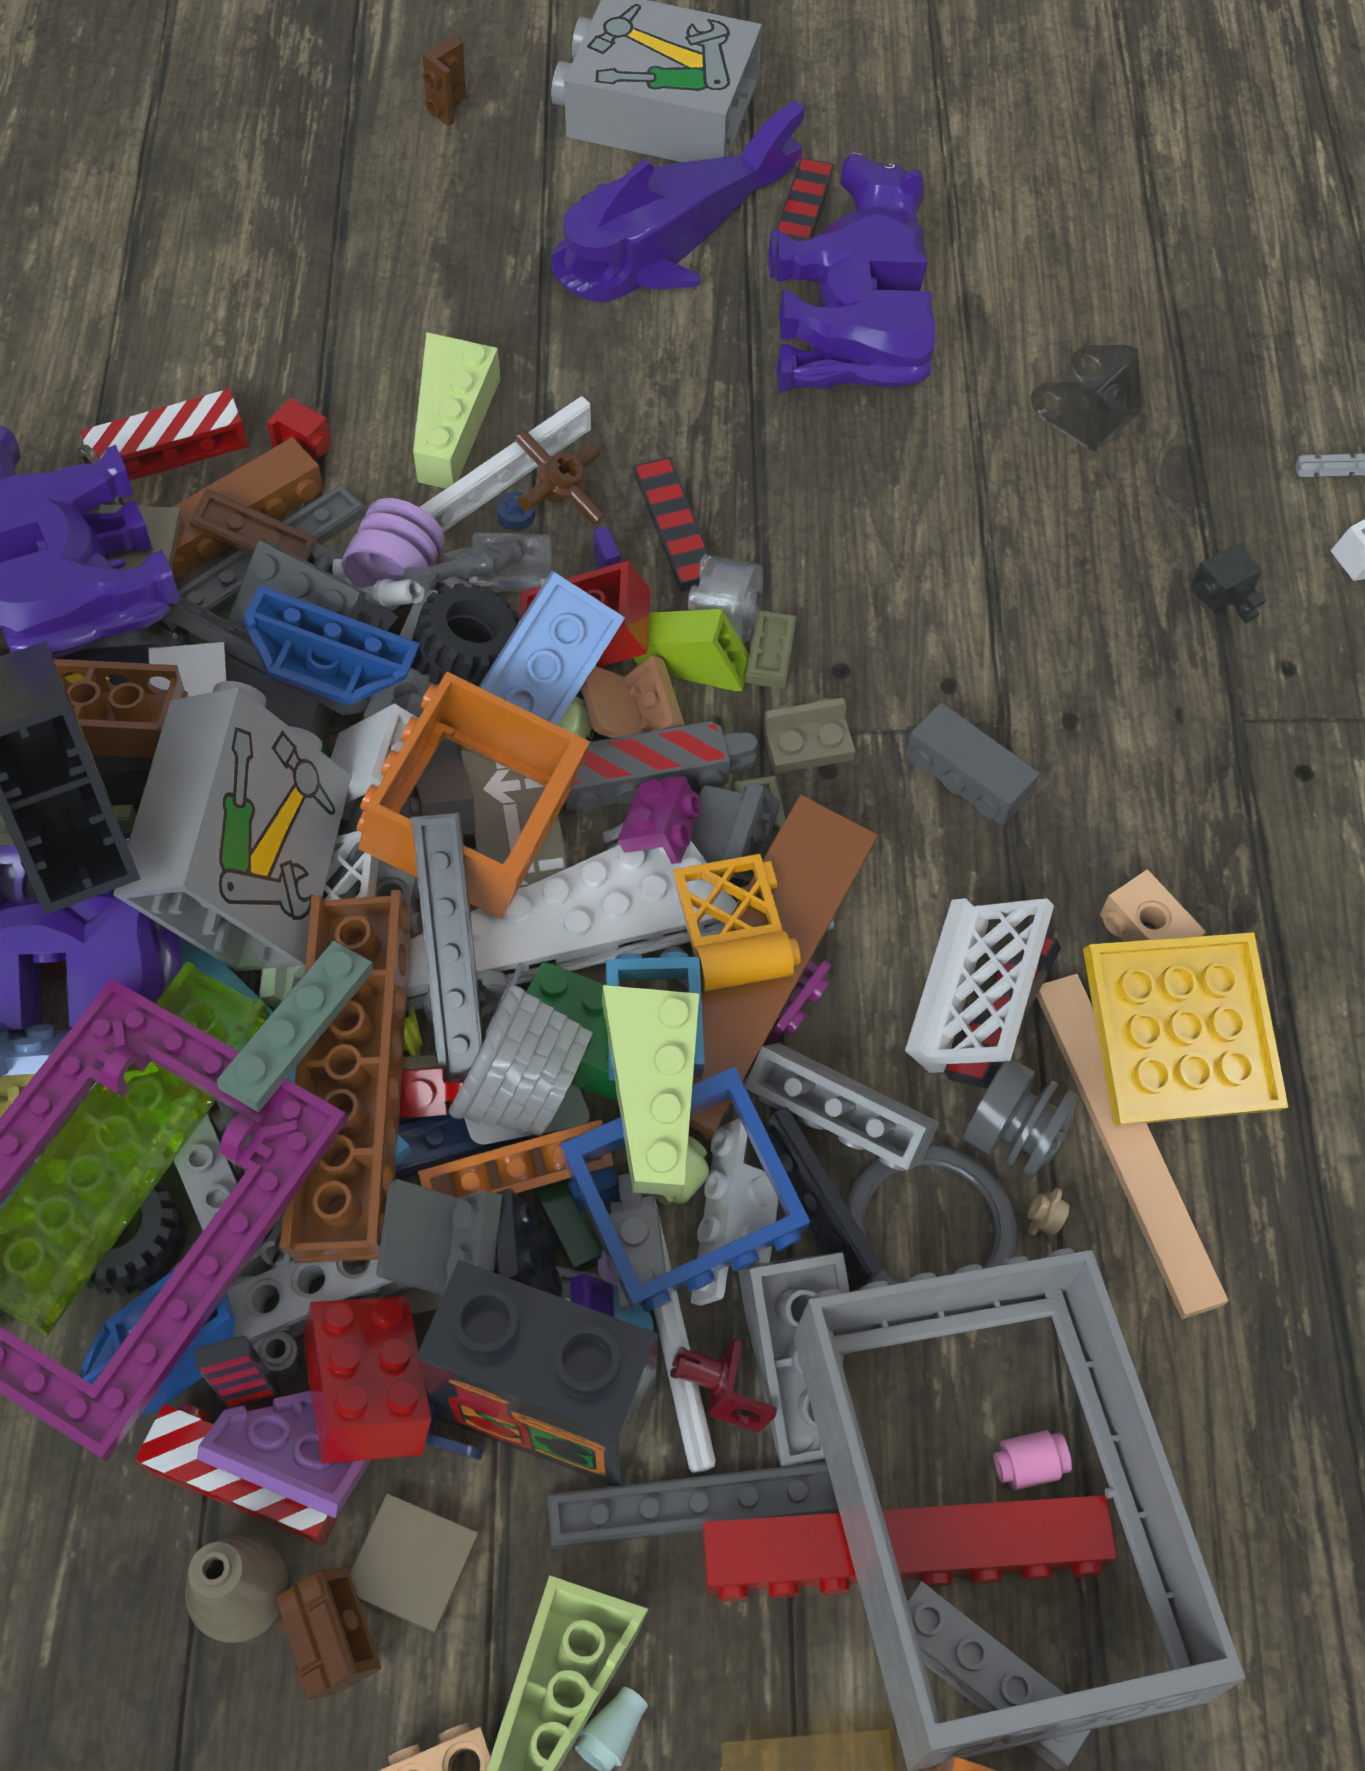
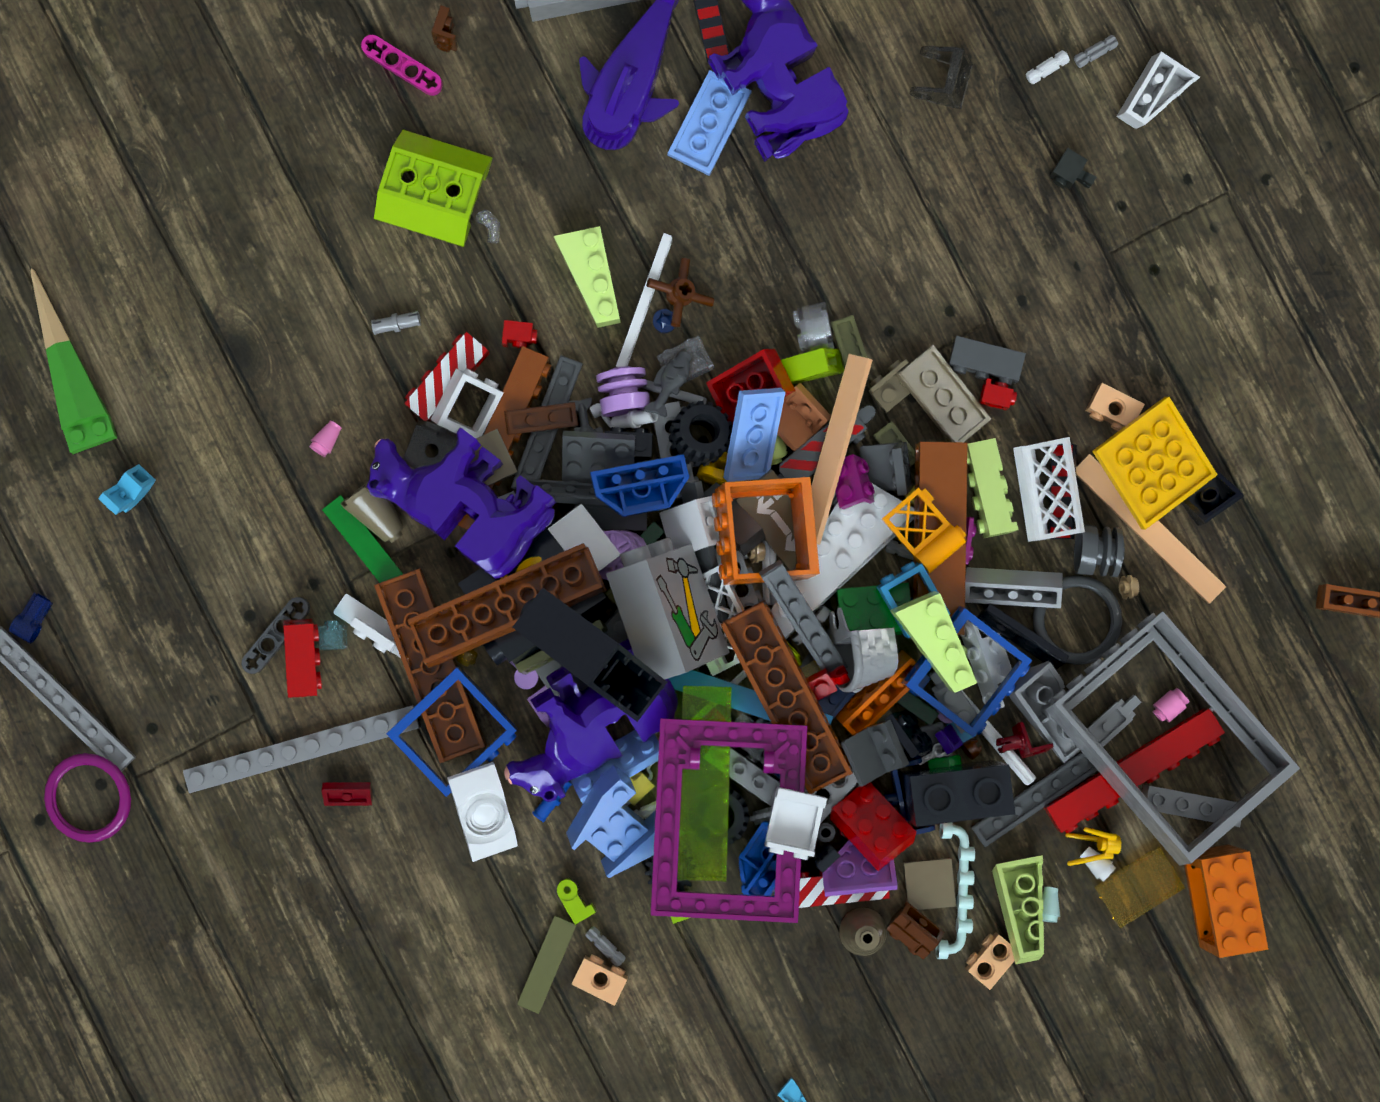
camera: 25 degrees left, 25 degrees up
sand green plate [217,941,373,1113] -> none
dark purple tile [593,526,621,569] -> none
tile [634,457,718,592] -> none
none -> dark pink beam [361,35,443,96]
none -> light grey pin [371,311,421,335]
none -> lime slope [374,130,493,247]
none -> white window [431,368,503,438]
none -> clear arm [476,210,500,243]
none -> light blue plate [667,70,752,176]
none -> white panel [764,787,827,860]
none -> light nougat tile [811,354,873,545]
none -> dark tan tile [896,345,991,442]
none -> light aqua bar [935,822,975,959]
none -> yellowish green wedge [967,438,1018,538]
none -> red brick [979,378,1017,410]
none -> white axle [1026,50,1070,84]
none -> yellow plant [1065,827,1121,866]
none -> white cone [1080,846,1116,882]
none -> light grey hinge [1087,695,1142,747]
none -> black slope [1181,469,1244,526]

